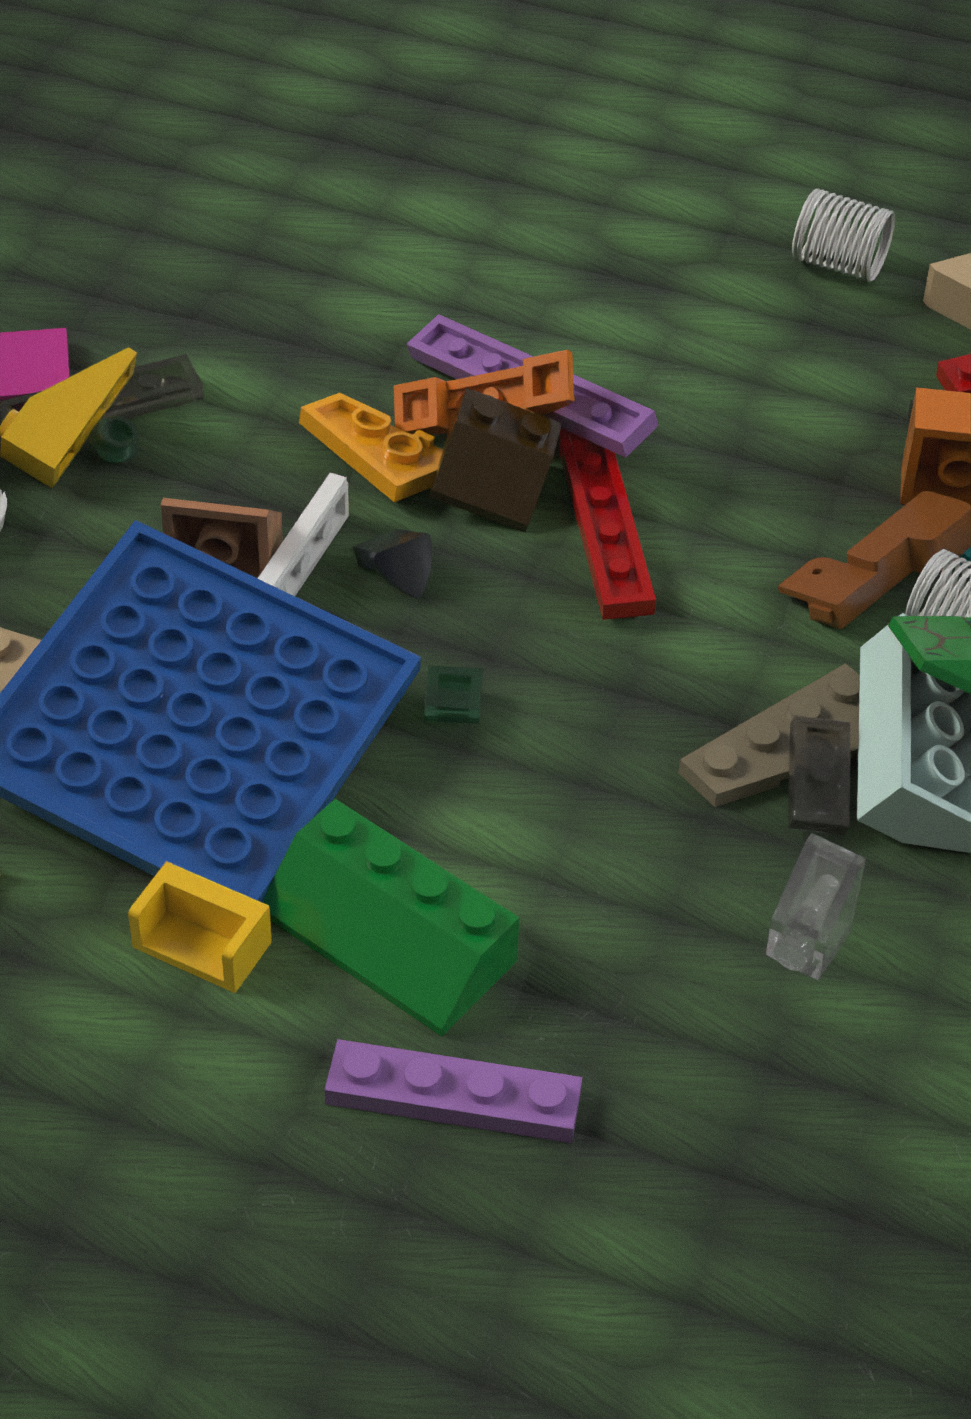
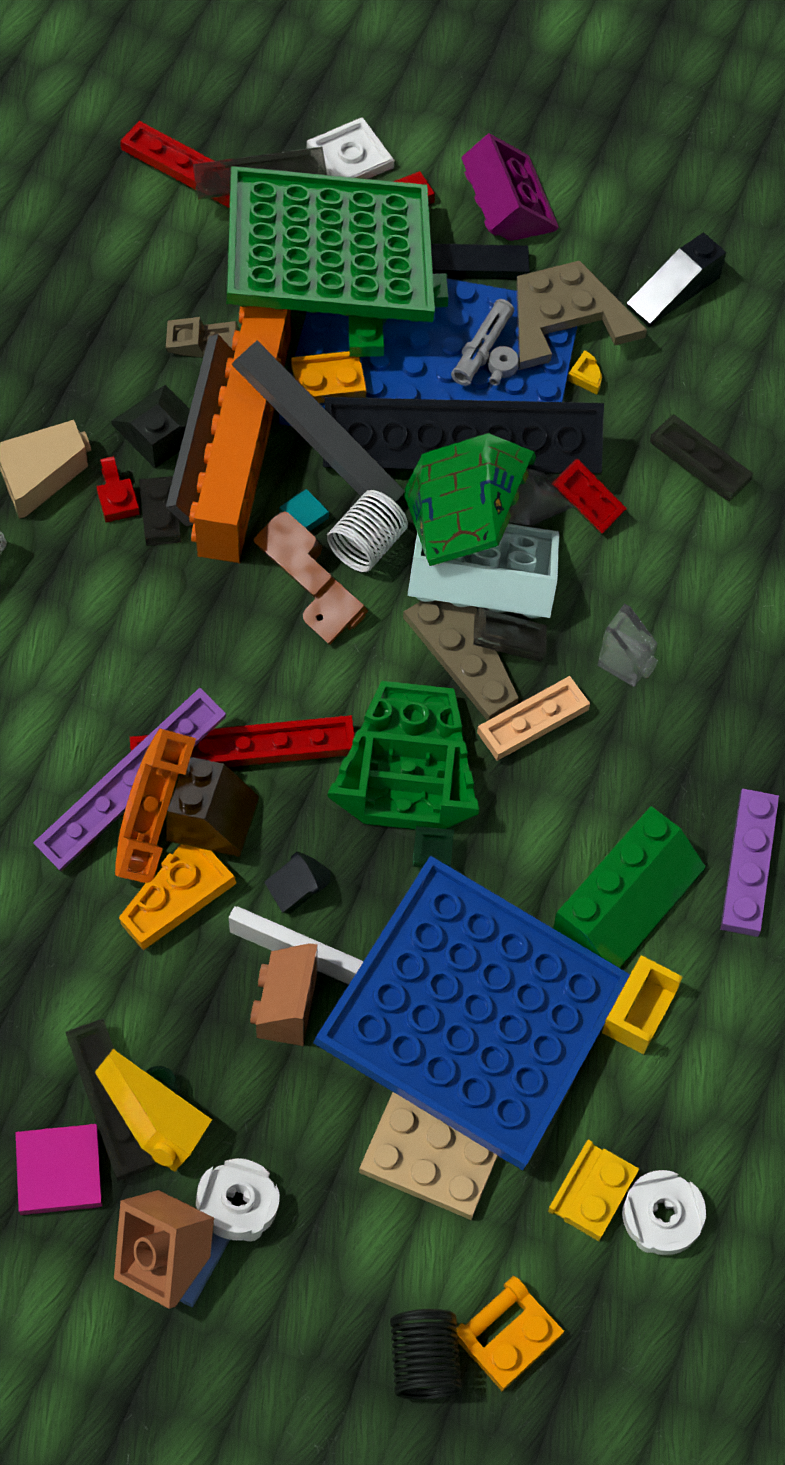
camera: 90 degrees left, 15 degrees up
none -> green wedge [328,681,479,832]
none -> light nougat plate [477,676,590,761]

